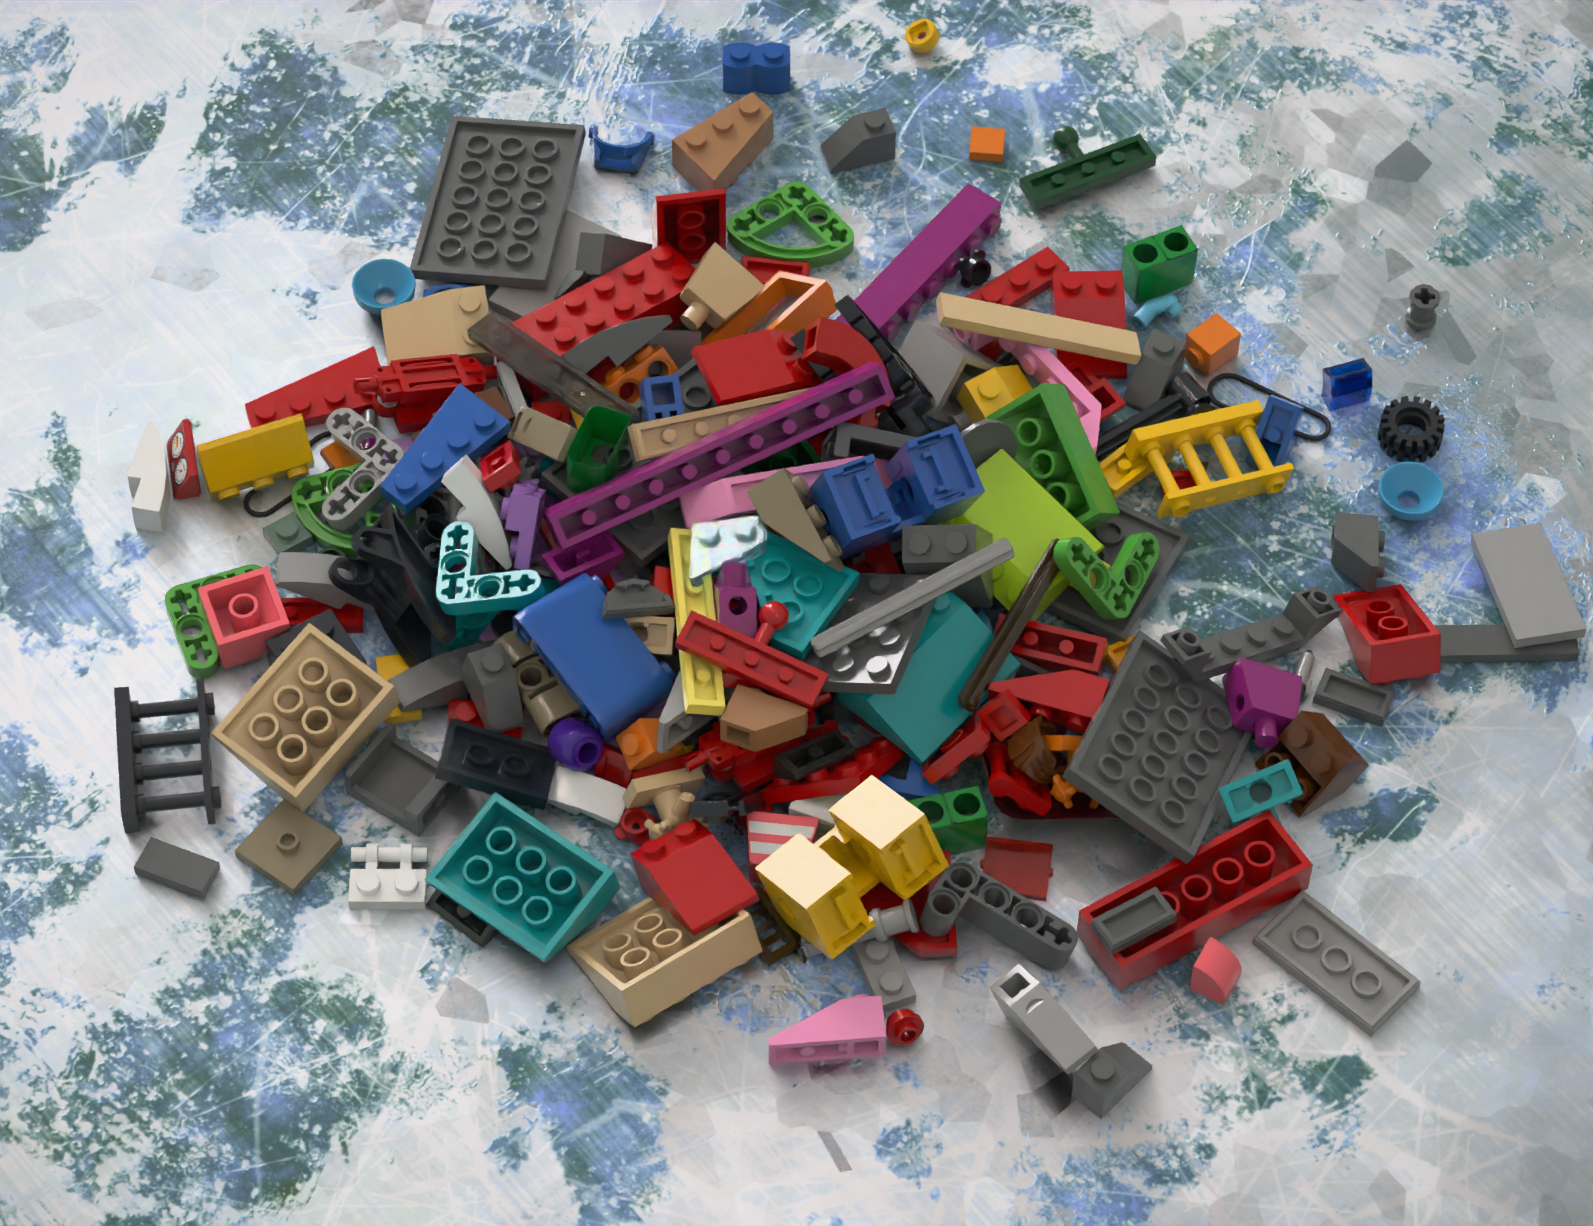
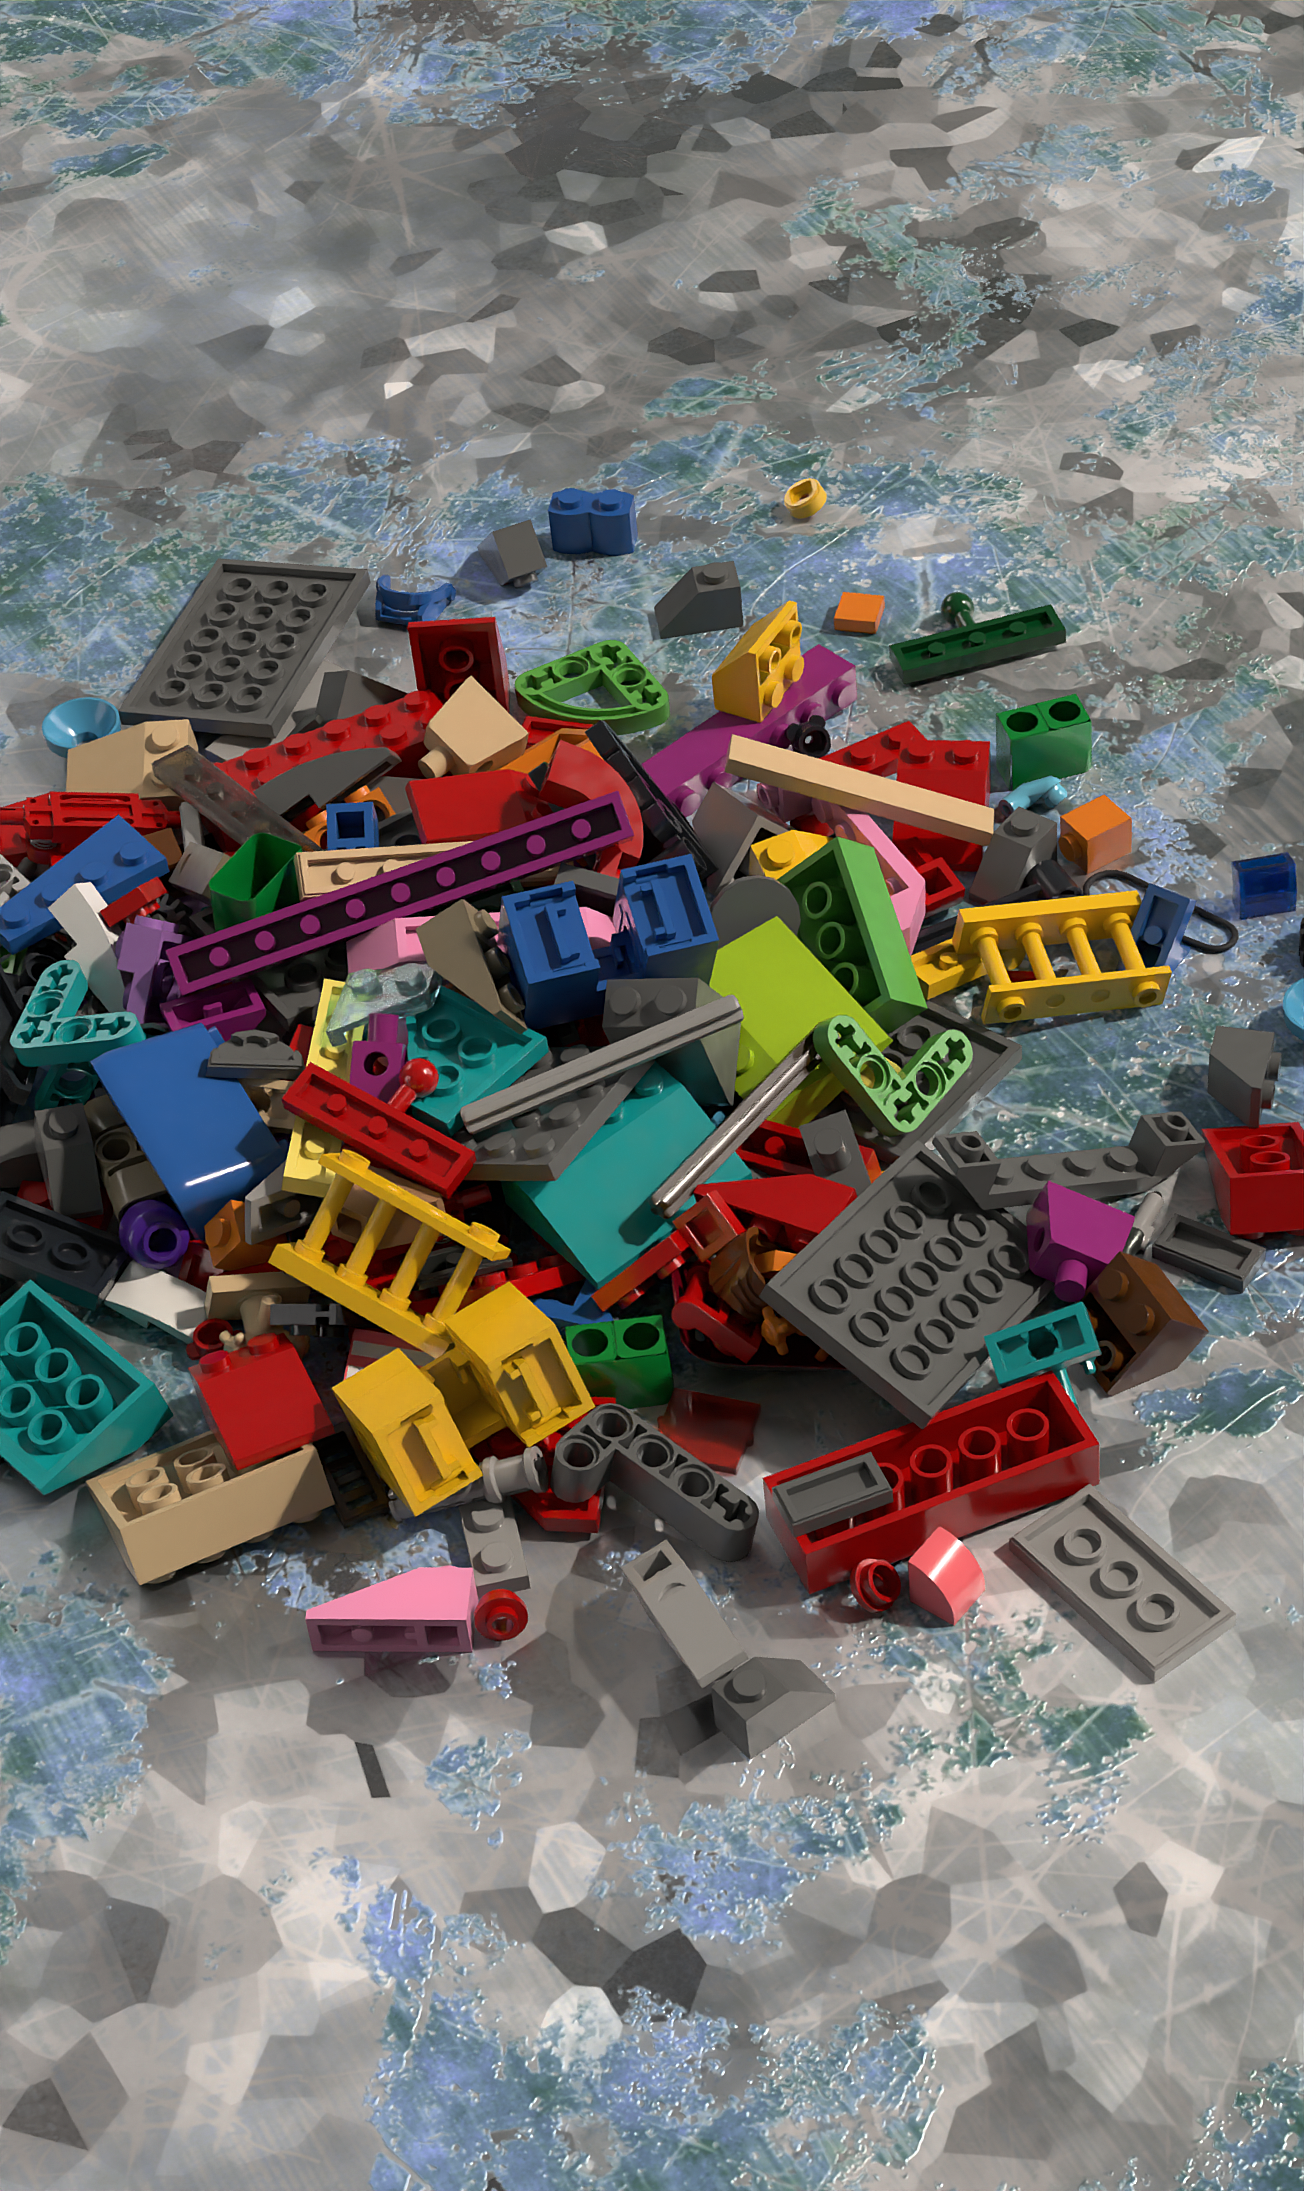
camera: 15 degrees right, 10 degrees down
medium nougat wedge [672,92,773,191] -> none
none -> yellow fence [268,1149,511,1359]
none -> dark grey slope [477,519,547,589]
none -> yellow slope [712,600,804,723]
none -> dark grey tile [799,1110,872,1197]
none -> red plate [850,1559,901,1613]

